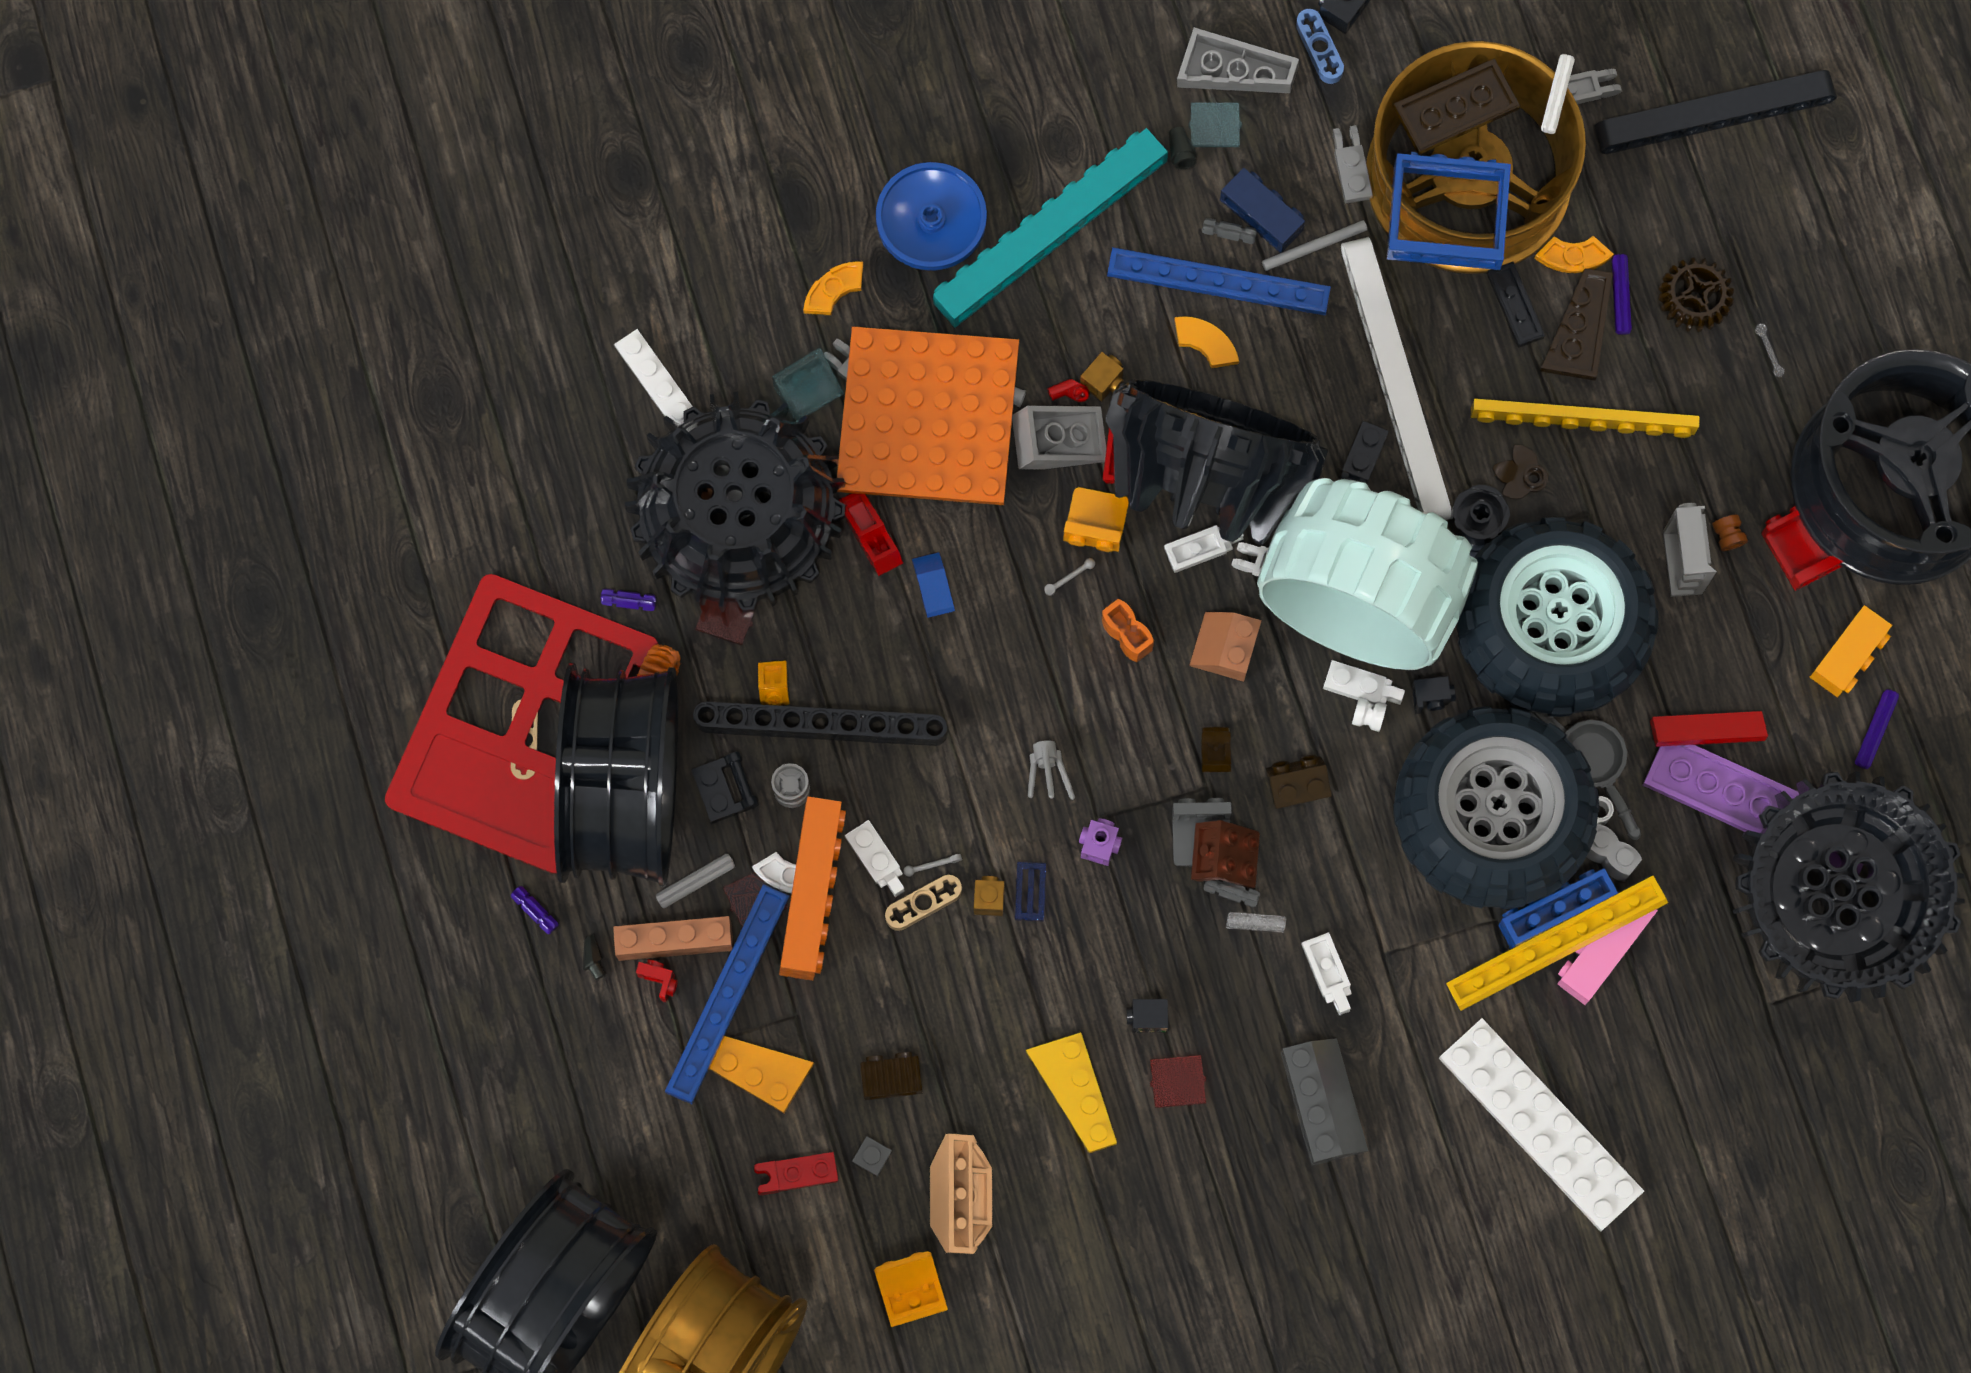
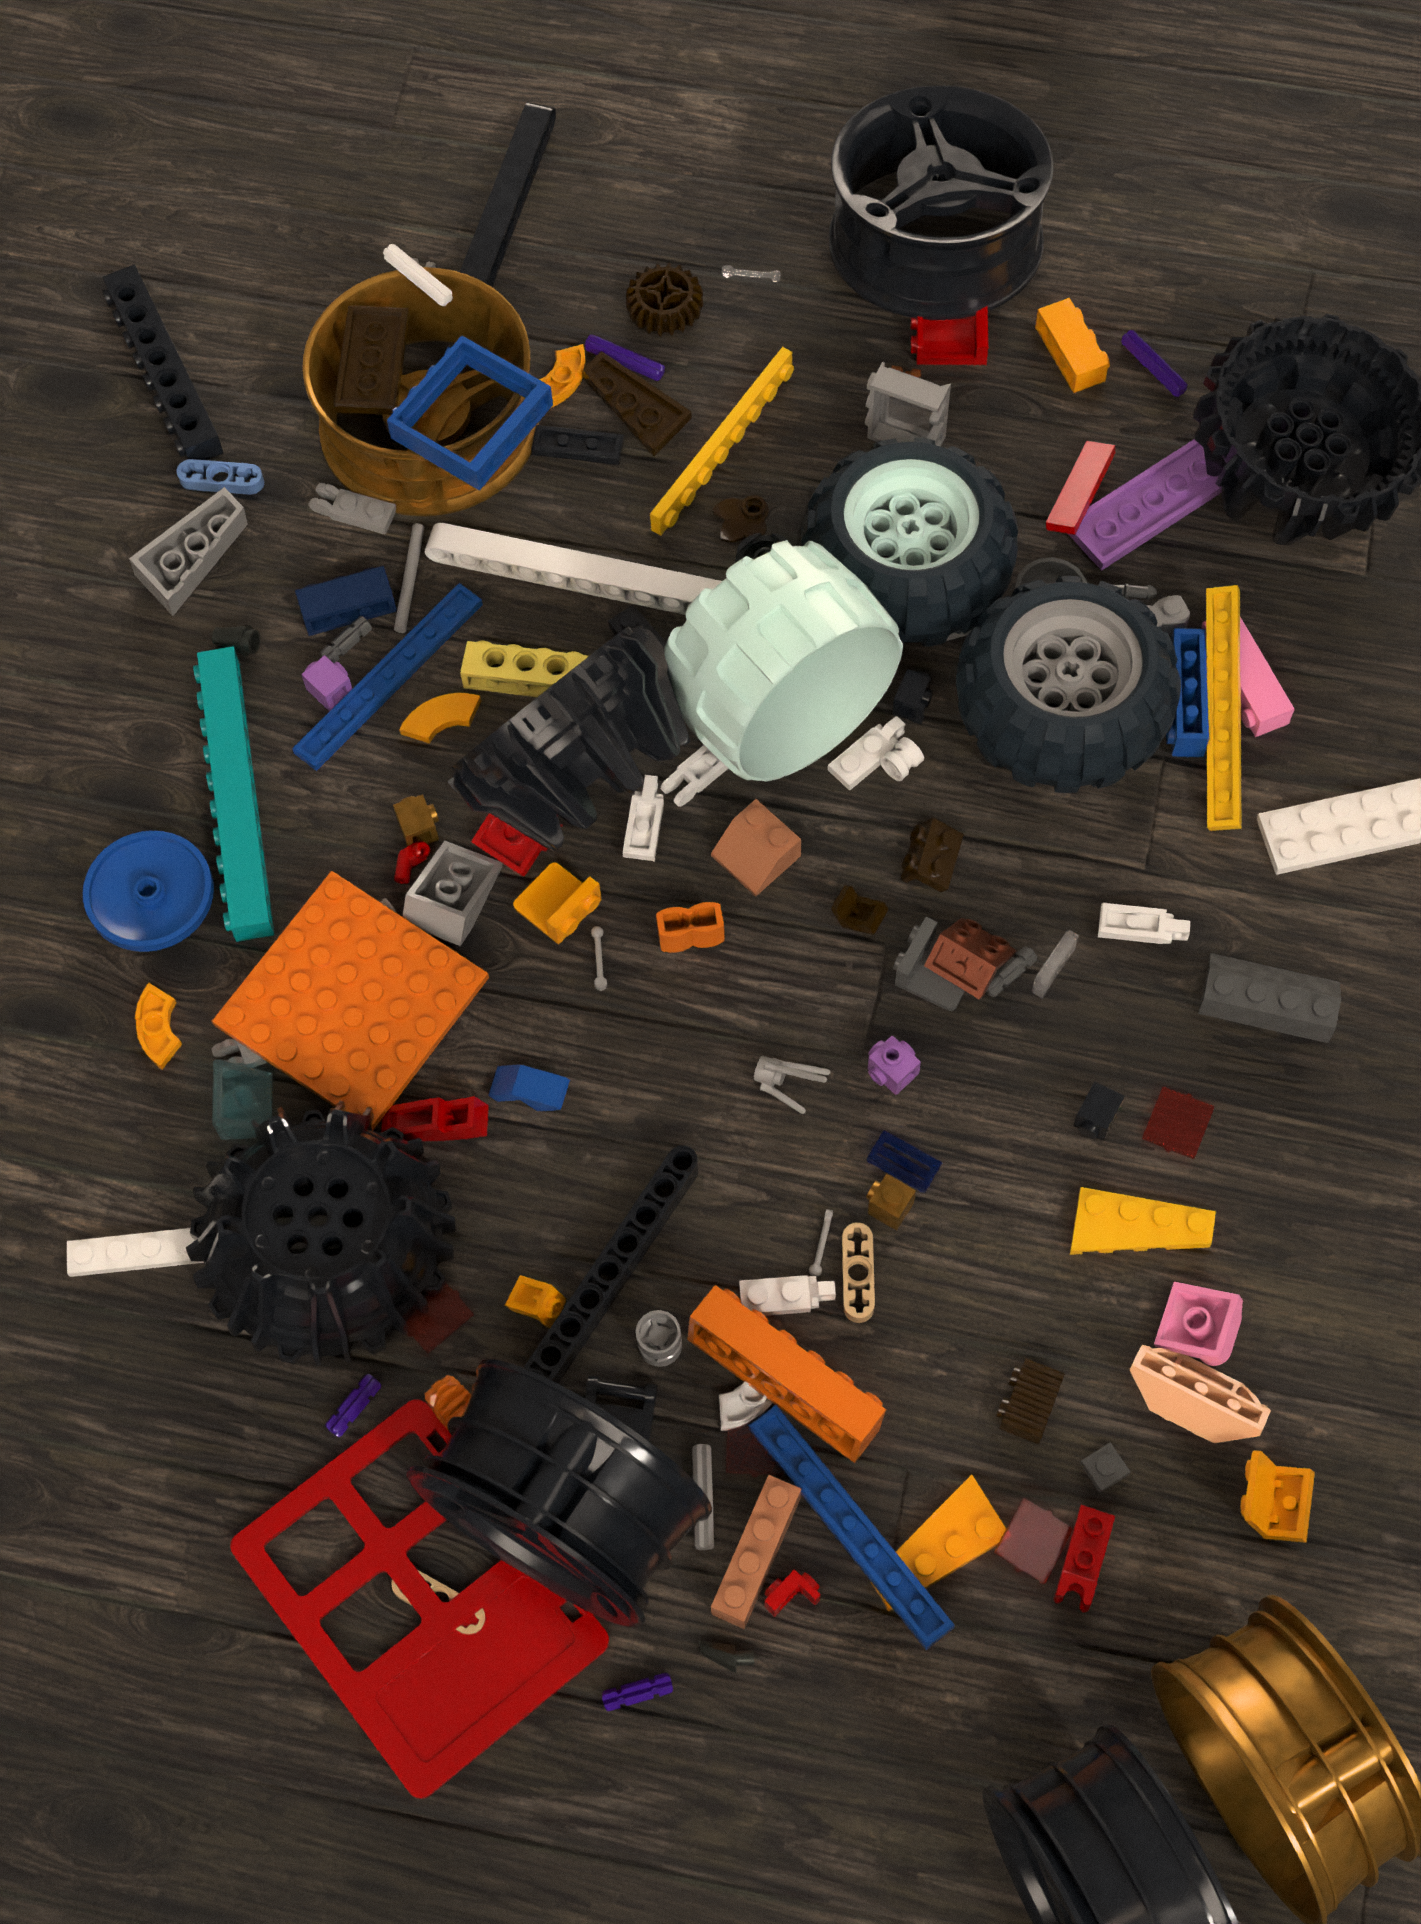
camera: 60 degrees left, 10 degrees down
clear light blue piece [1188,103,1242,147] -> none
none -> medium lavender brick [301,655,352,711]
none -> light yellow brick [460,640,589,697]
none -> clear red piece [994,1498,1073,1584]
none -> bright pink slope [1154,1282,1243,1366]

